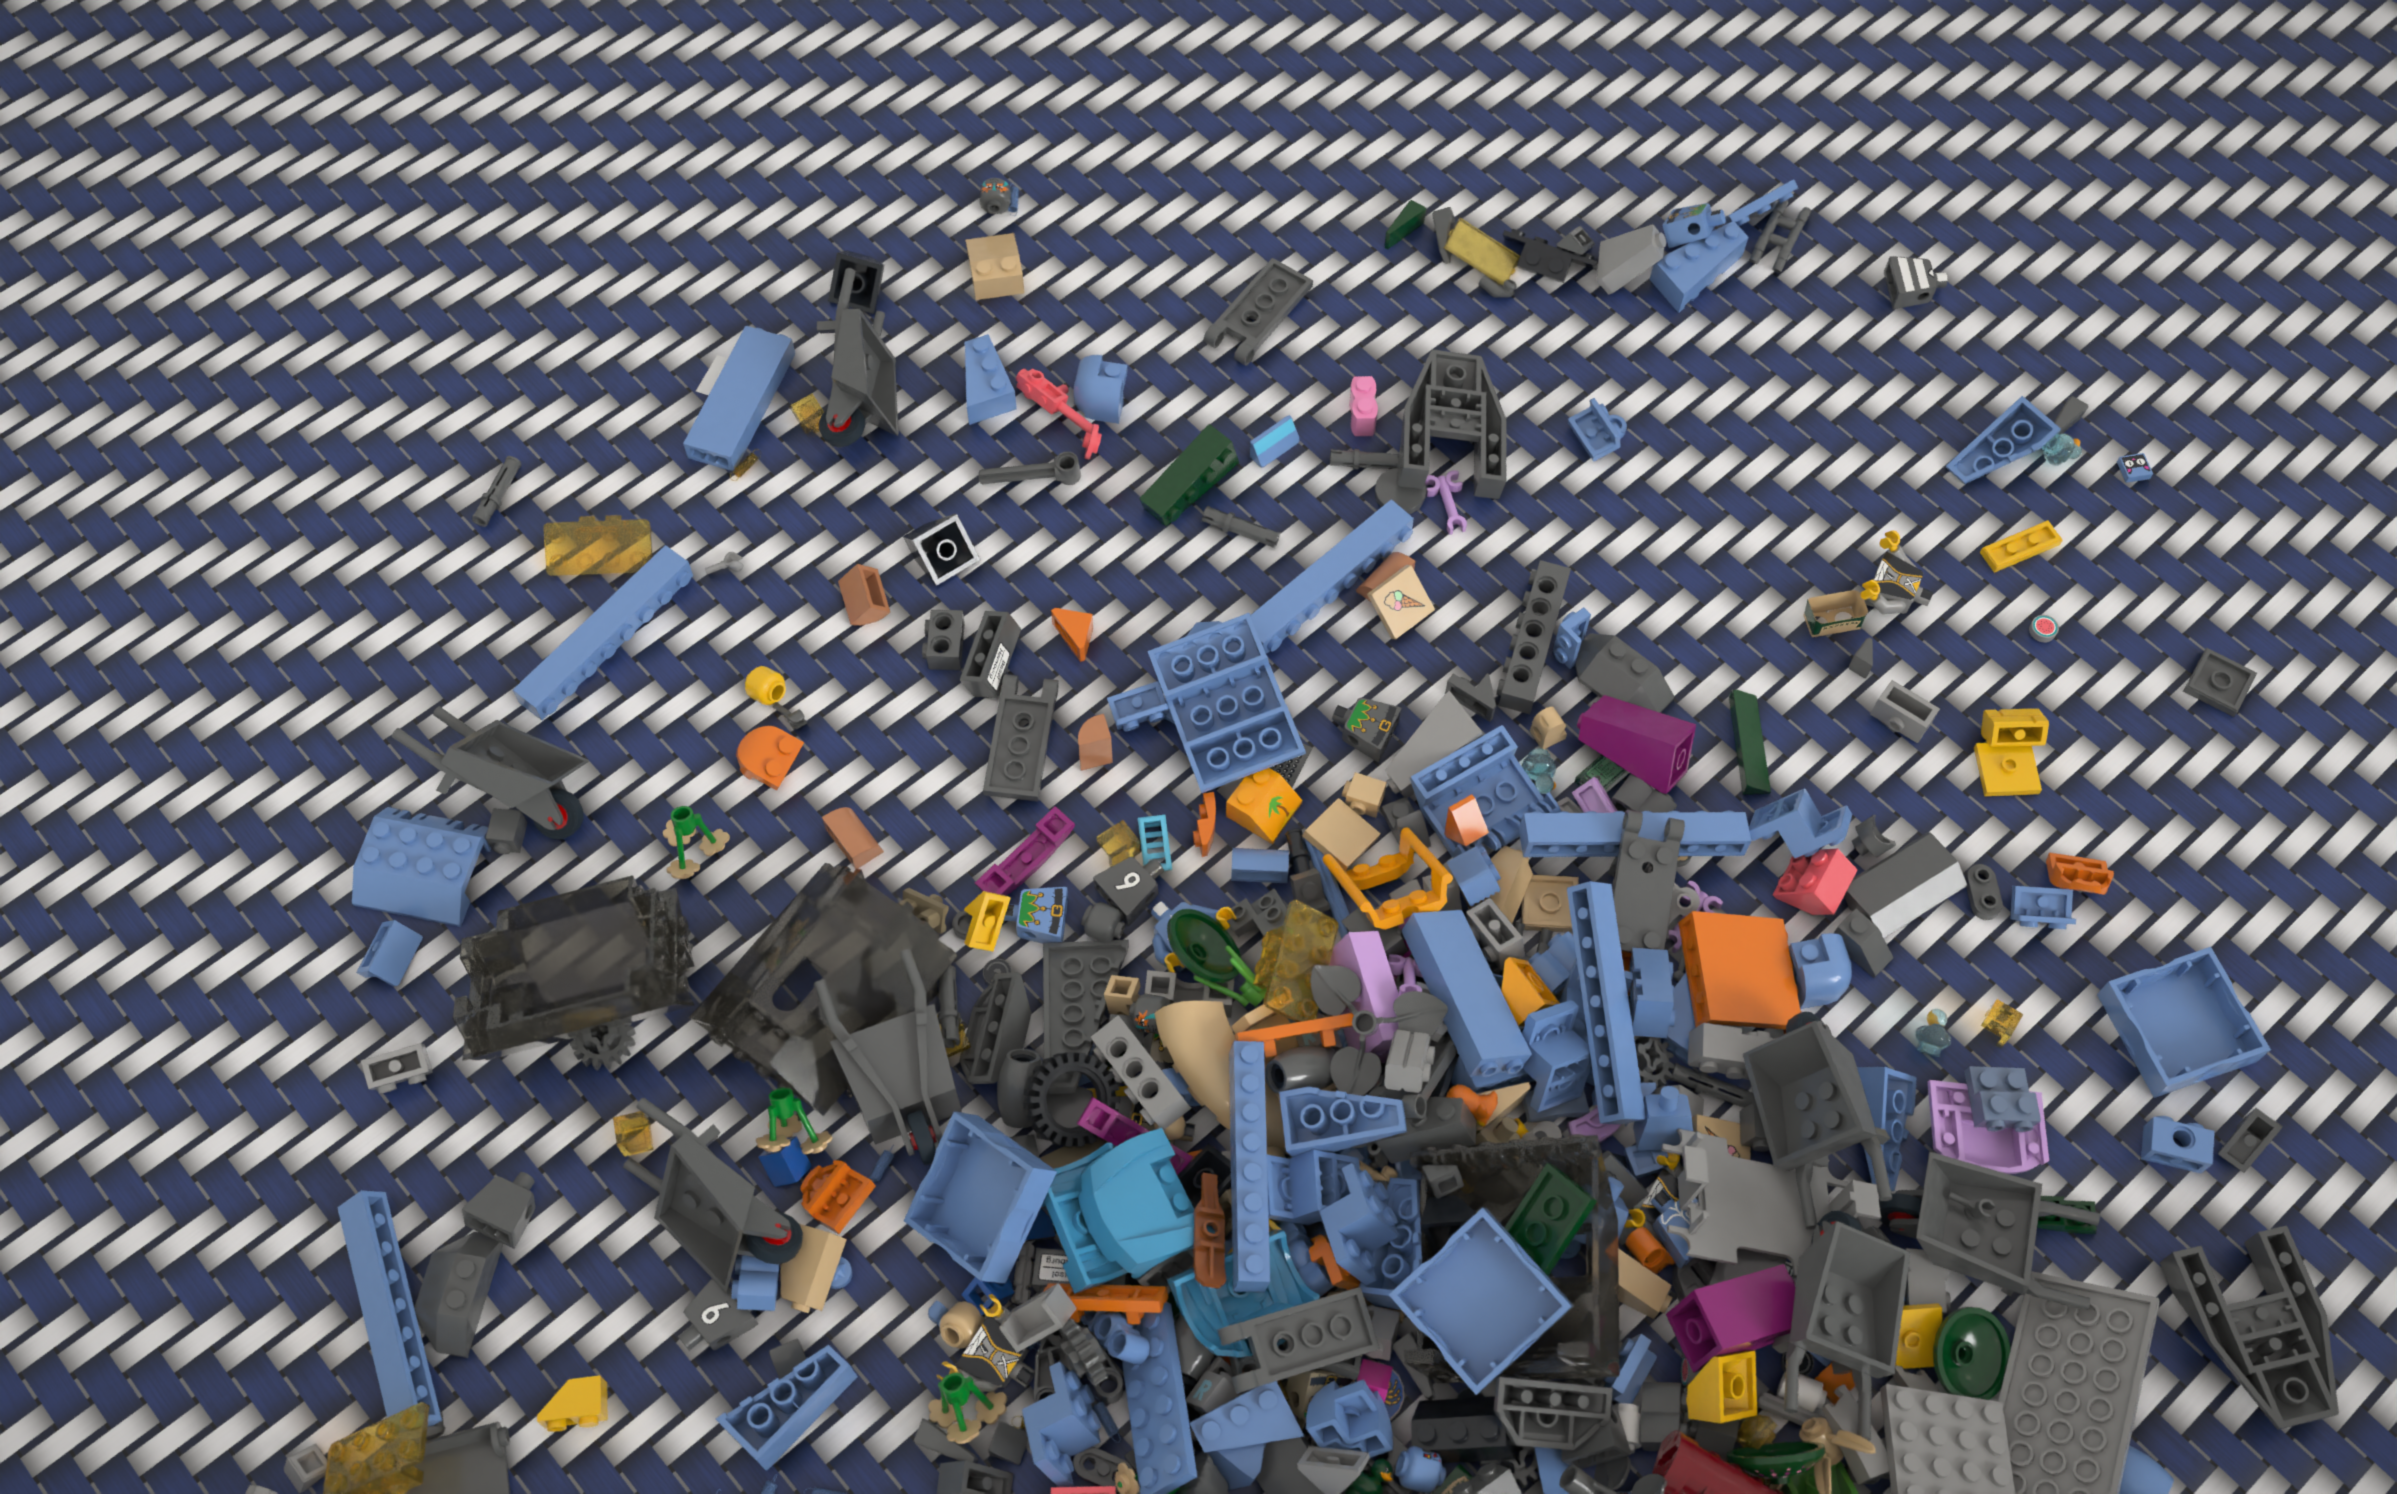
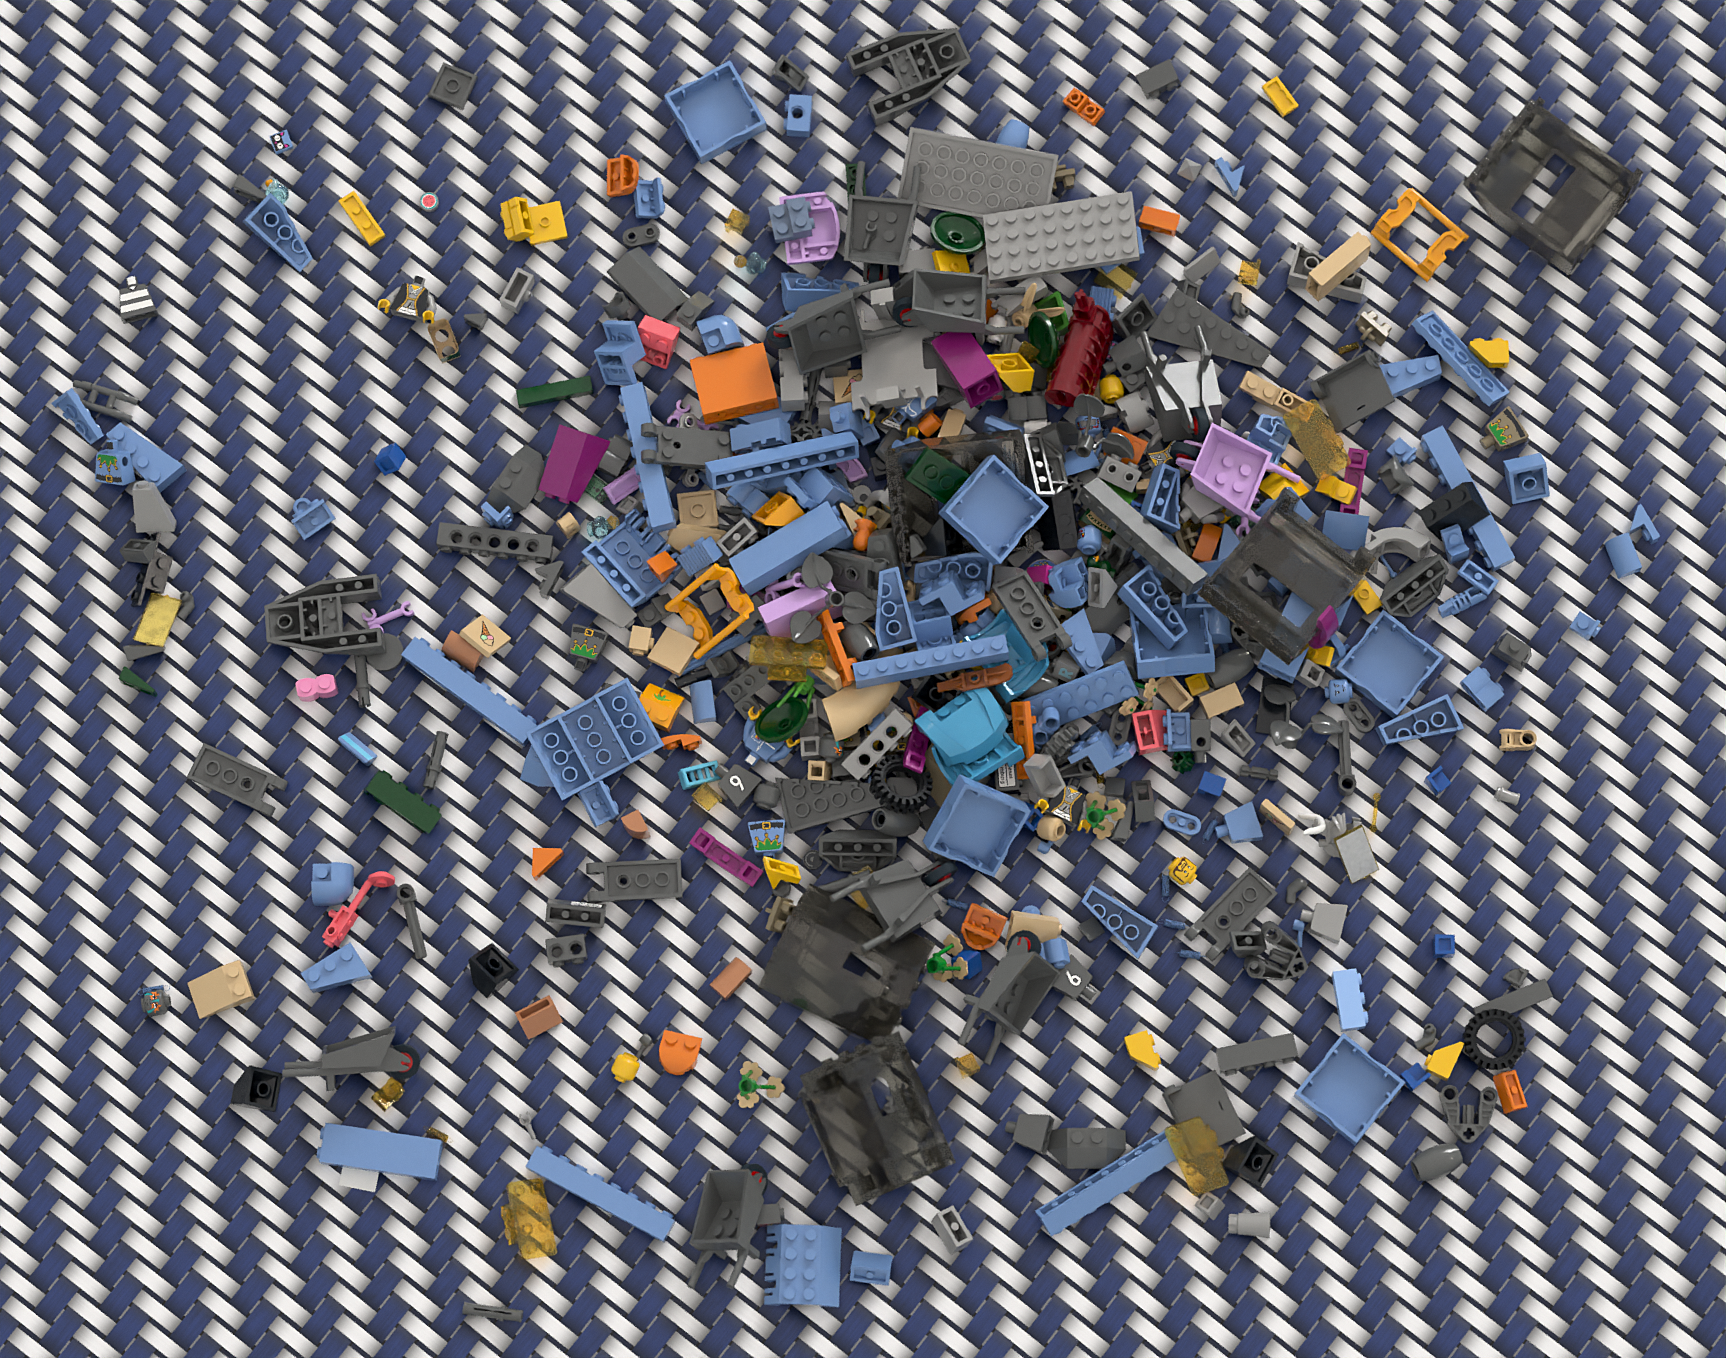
camera: 95 degrees left, 15 degrees up
light grey brick [1384,1030,1435,1093] -> none
none -> blue panel [374,442,406,476]

